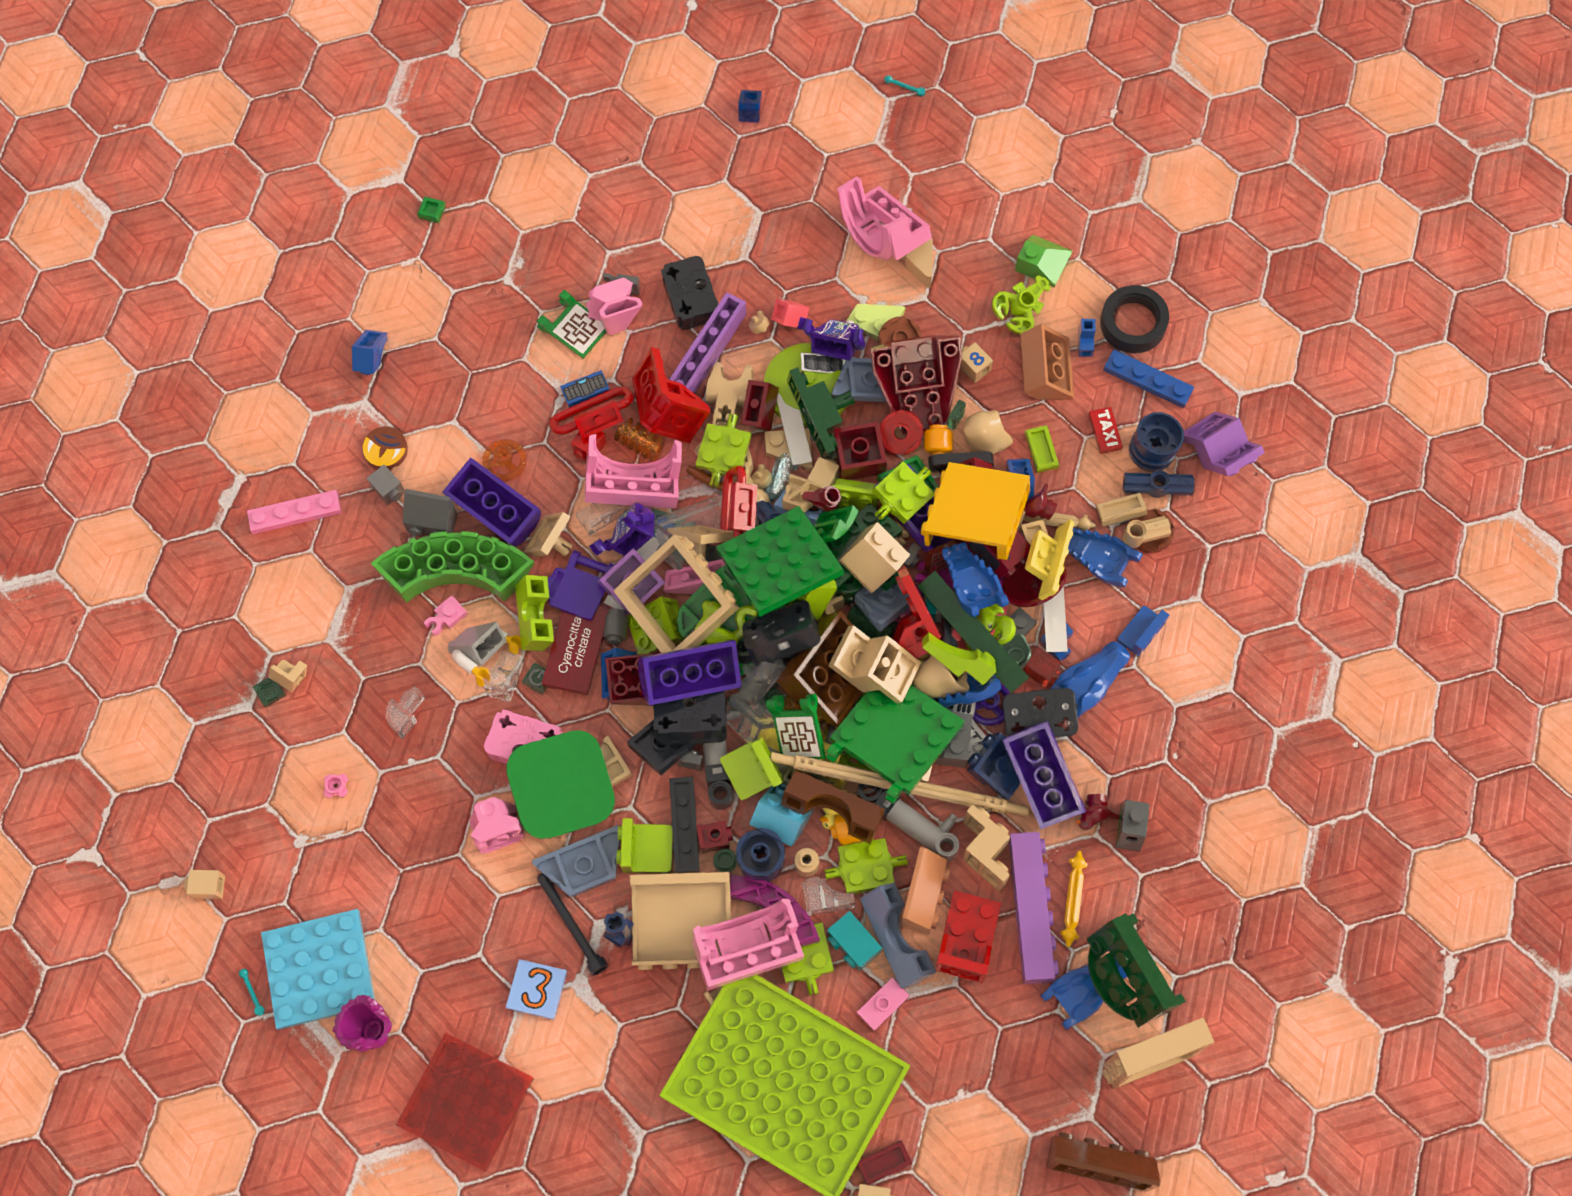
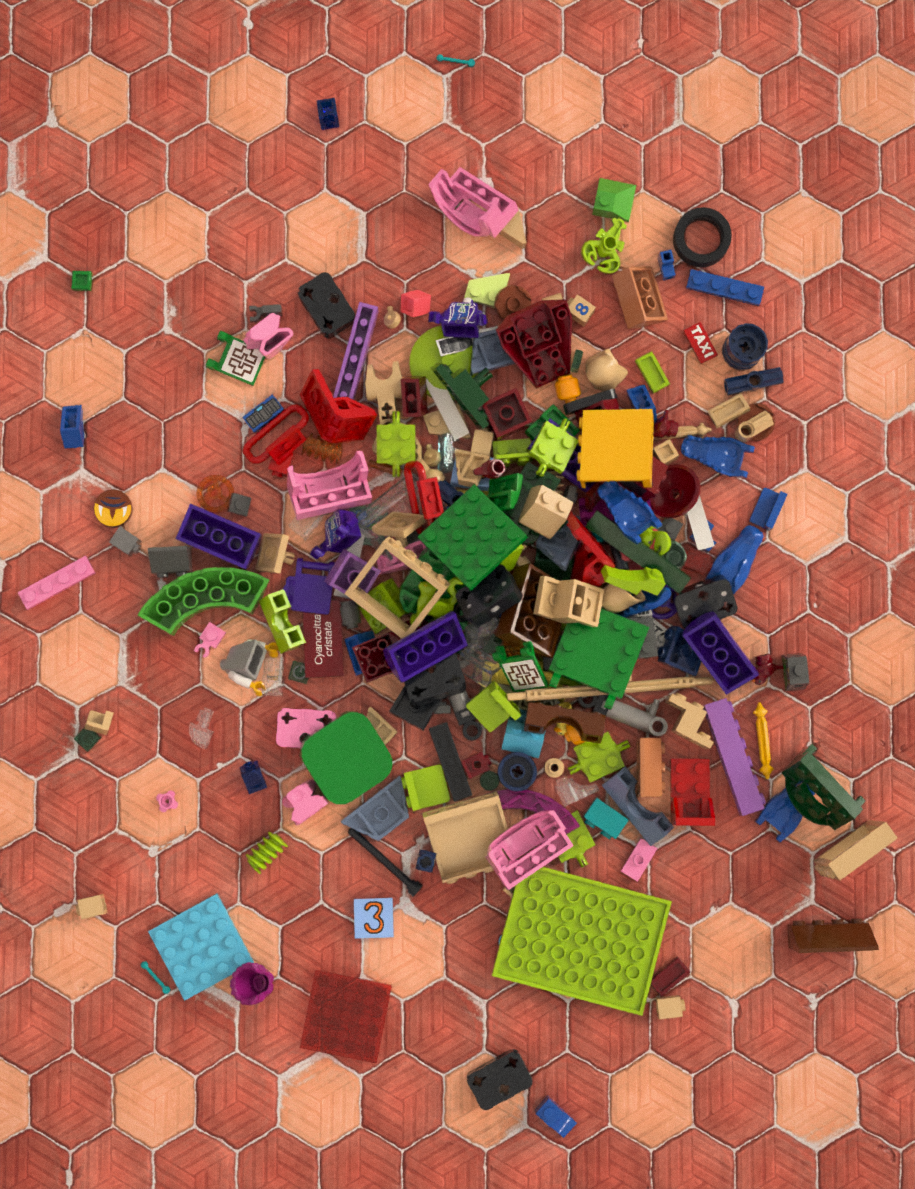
camera: 20 degrees left, 15 degrees up
red tile [880,410,924,455] -> none
light yellow bracket [1025,520,1074,601] -> none
medium lavender bracket [1183,412,1265,476] -> none
none -> dark grey plate [227,493,251,517]
none -> clear blue bracket [240,761,267,794]
none -> lime piece [246,832,288,874]

